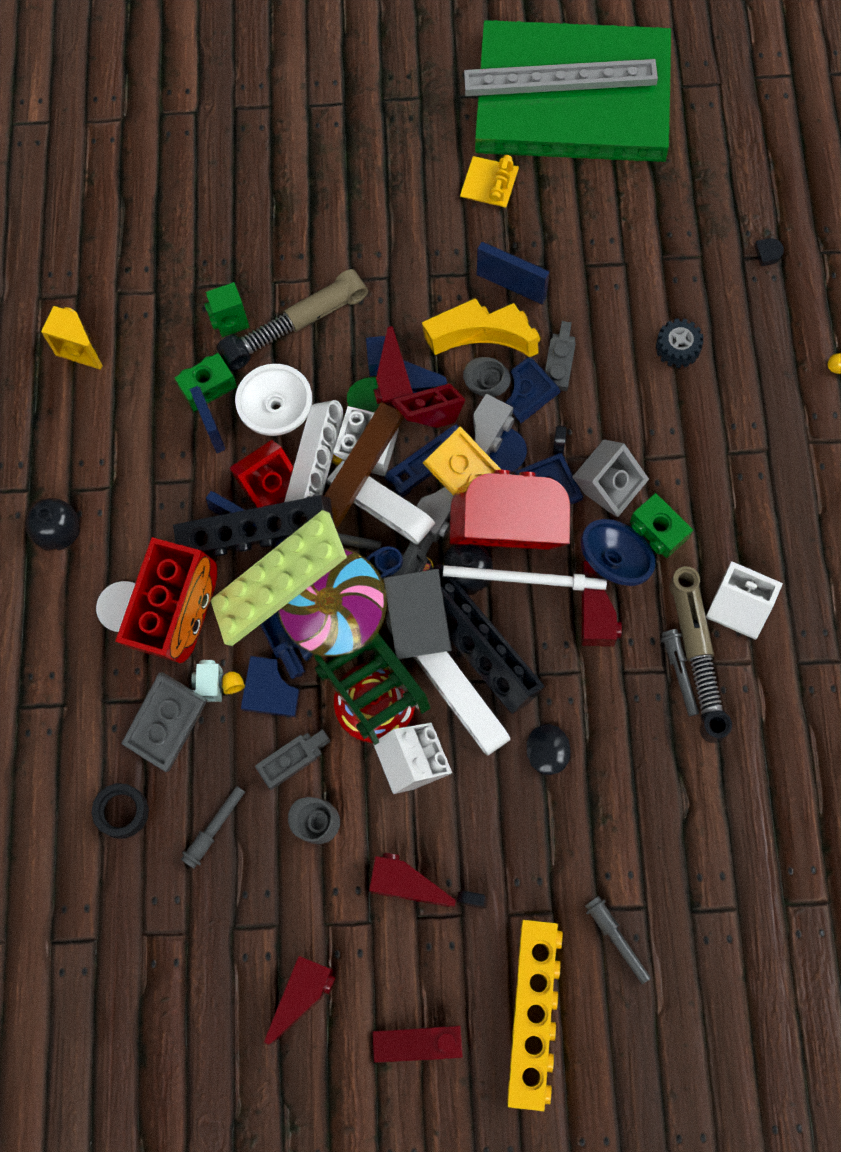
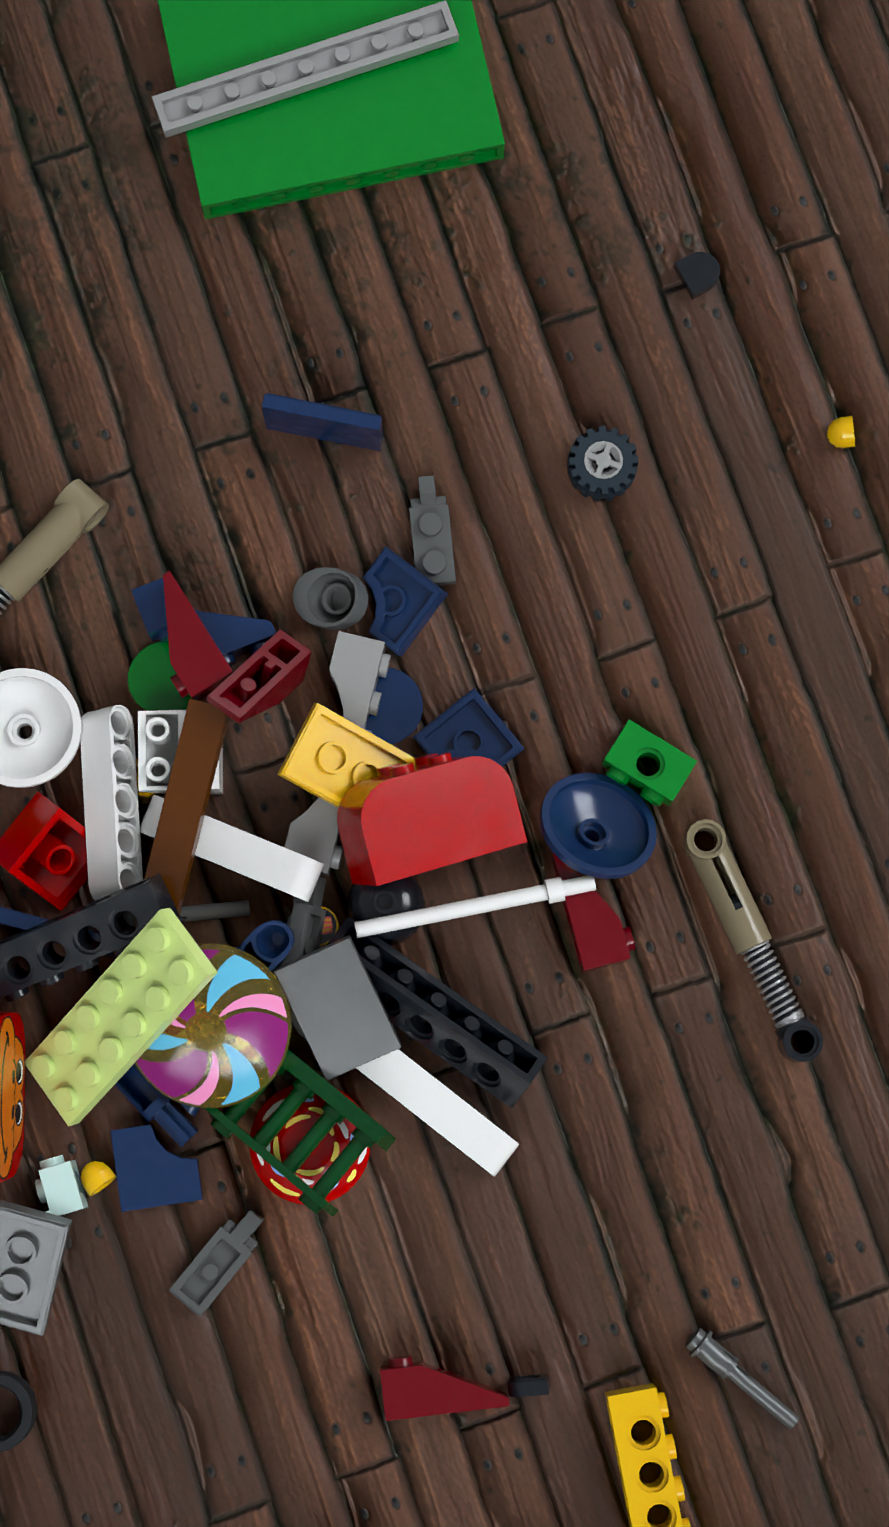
camera: 25 degrees left, 10 degrees up
dark grey pin [181,786,245,869] -> none
dark grey hat [288,797,340,845] -> none
white slope [373,723,452,794] -> none
dark blue plate [384,425,459,497] -> none
yellow arch [422,298,540,357] -> none
yellow hinge [460,155,519,208] -> none
black hat [526,724,571,775] -> none
black tile [553,425,567,455] -> none
light grey slope [572,440,649,517] -> none
dark grey pin [660,629,699,717] -> none
white slope [706,561,783,640] -> none

